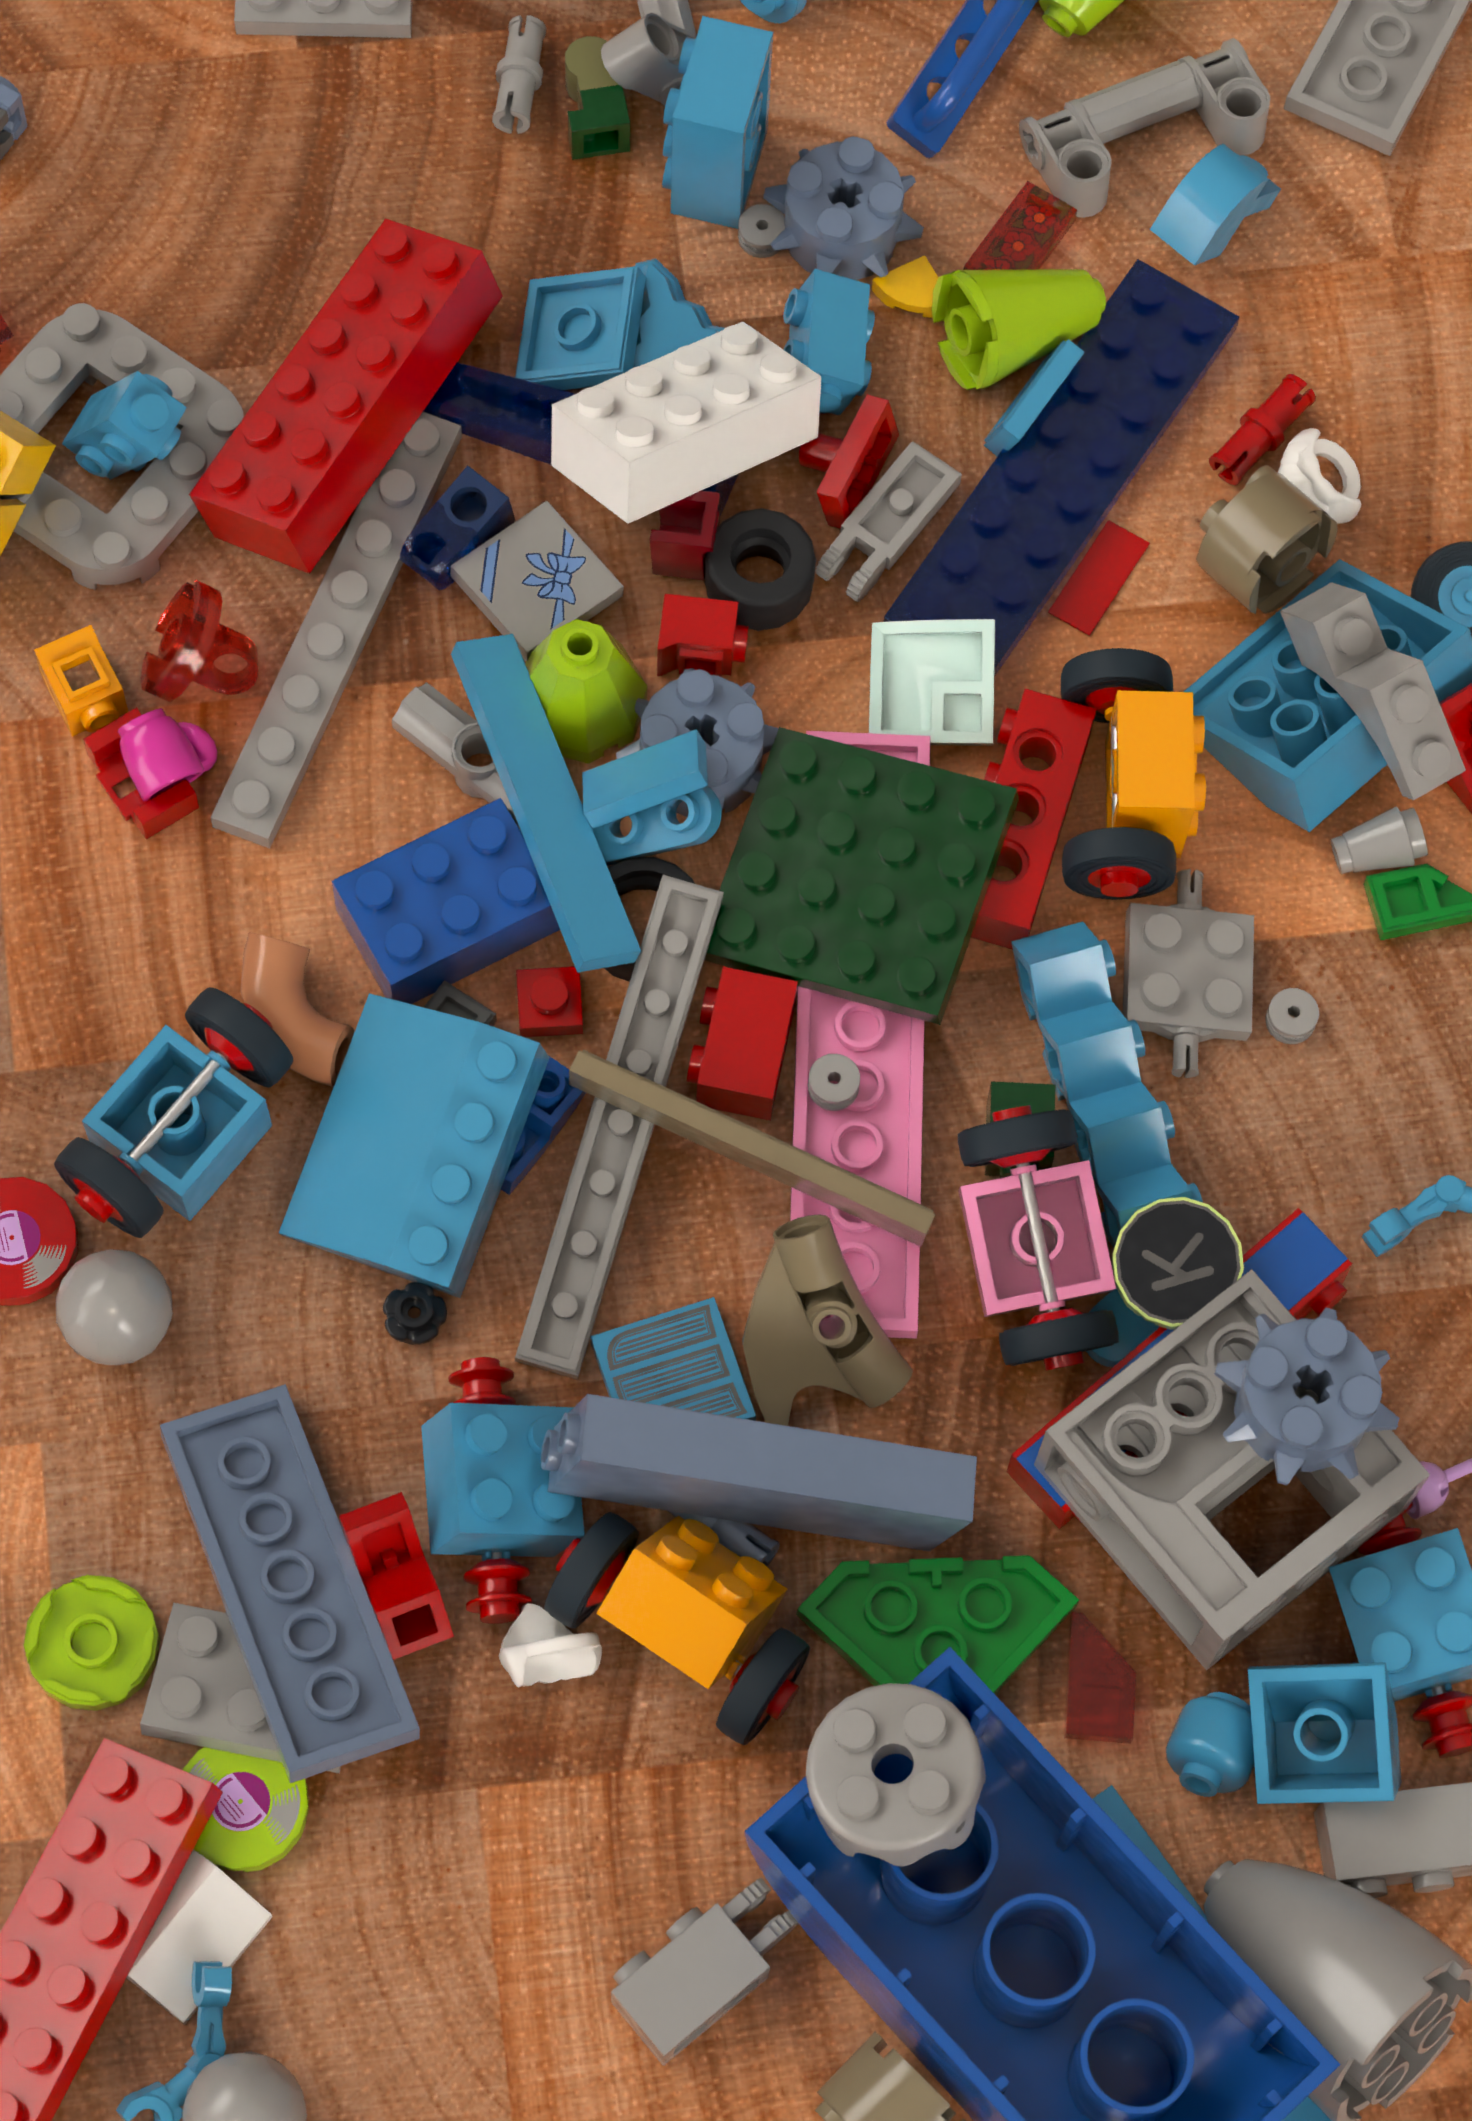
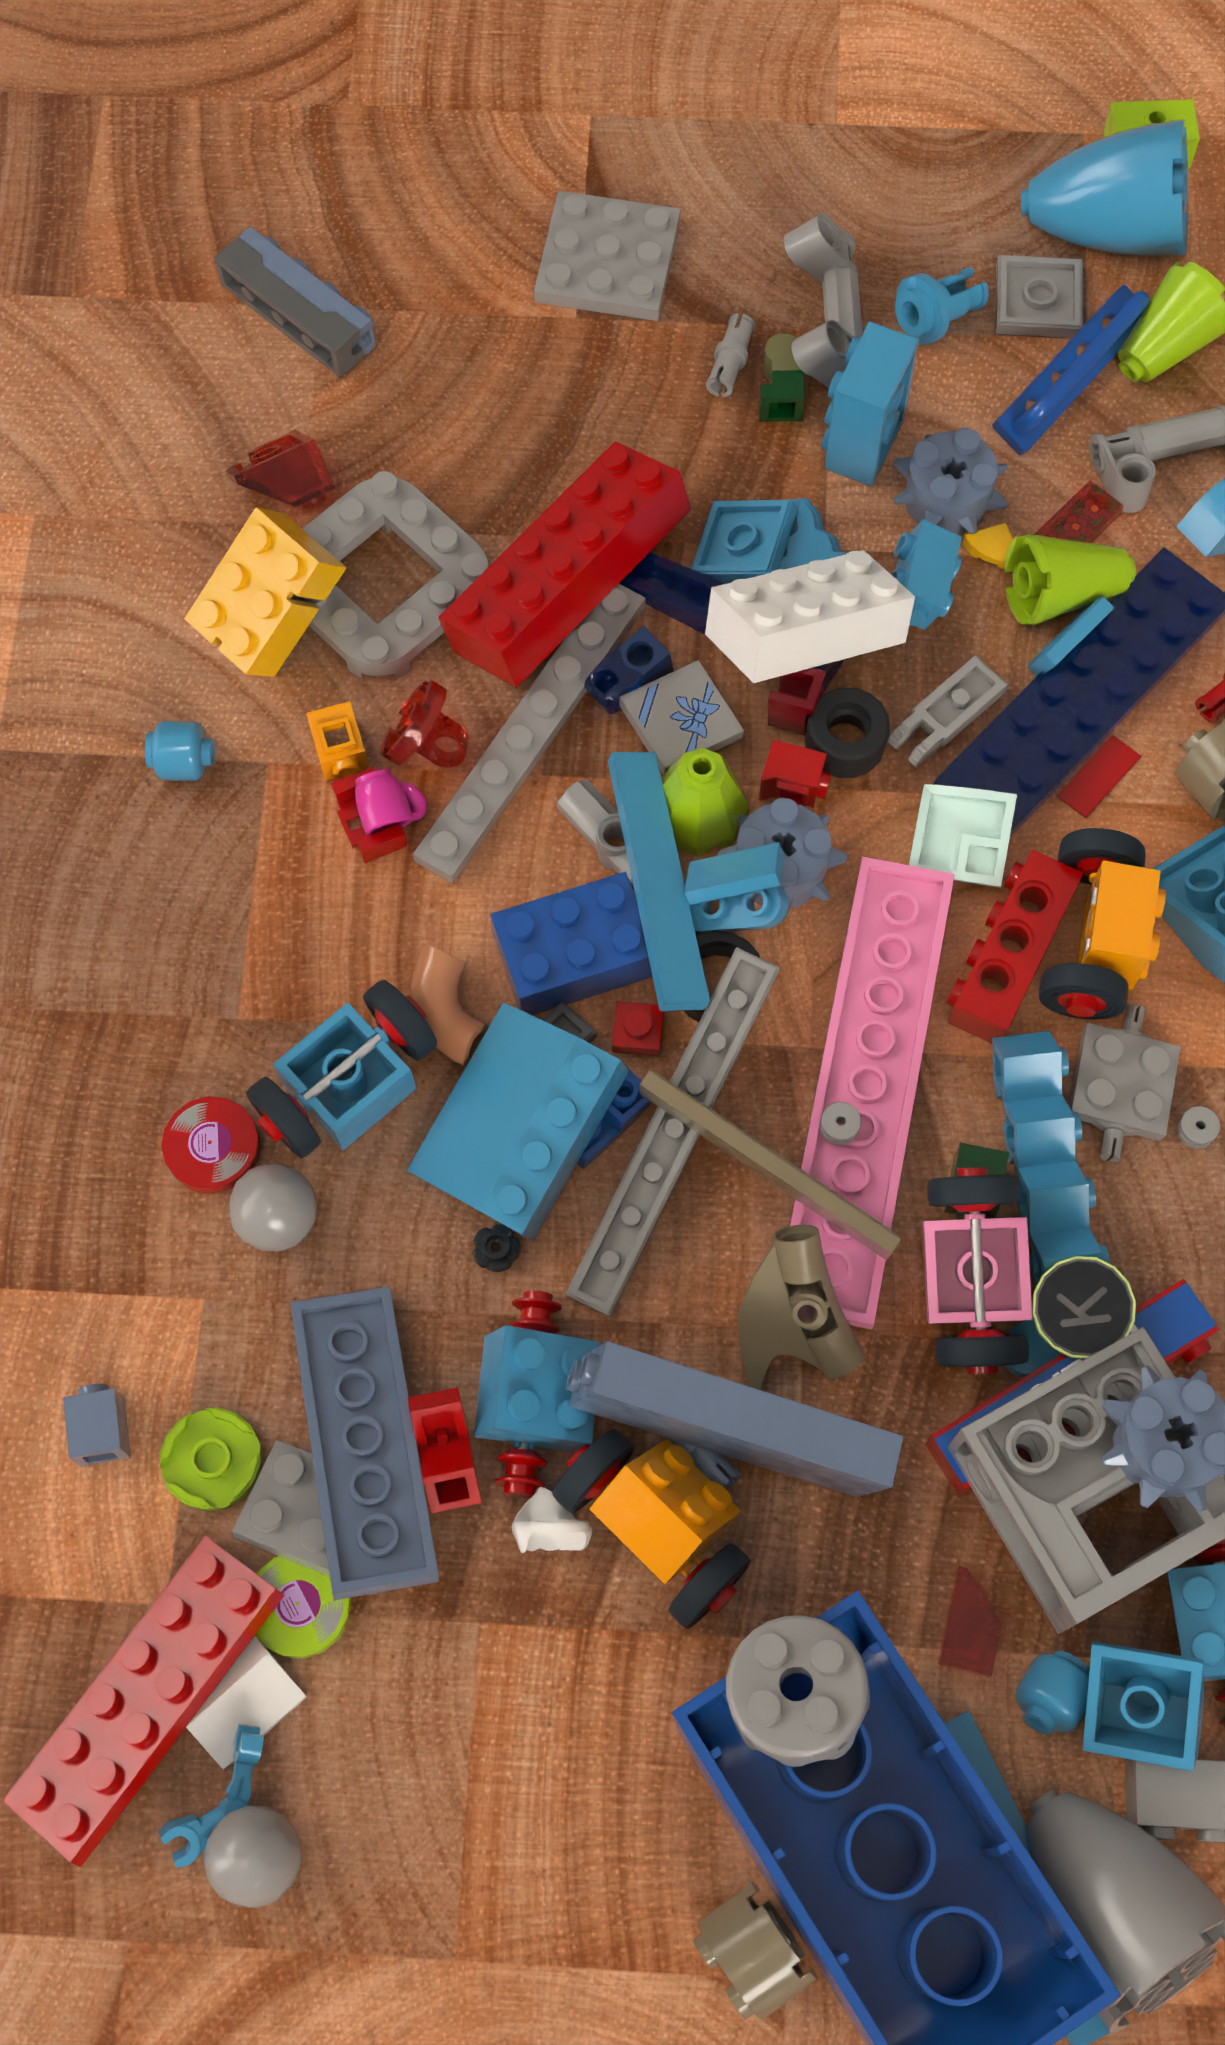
camera: 15 degrees right, 0 degrees up
dark azure brick [62,371,187,480] -> none
tile [590,1297,756,1421] -> none
light grey hinge [611,1878,798,2066] -> none
red brick [686,967,798,1121] -> none
dark green plate [704,727,1019,1025] -> none
light grey piece [738,204,786,258] -> none
green plate [796,1555,1079,1695] -> none
red tile [799,394,899,529] -> none

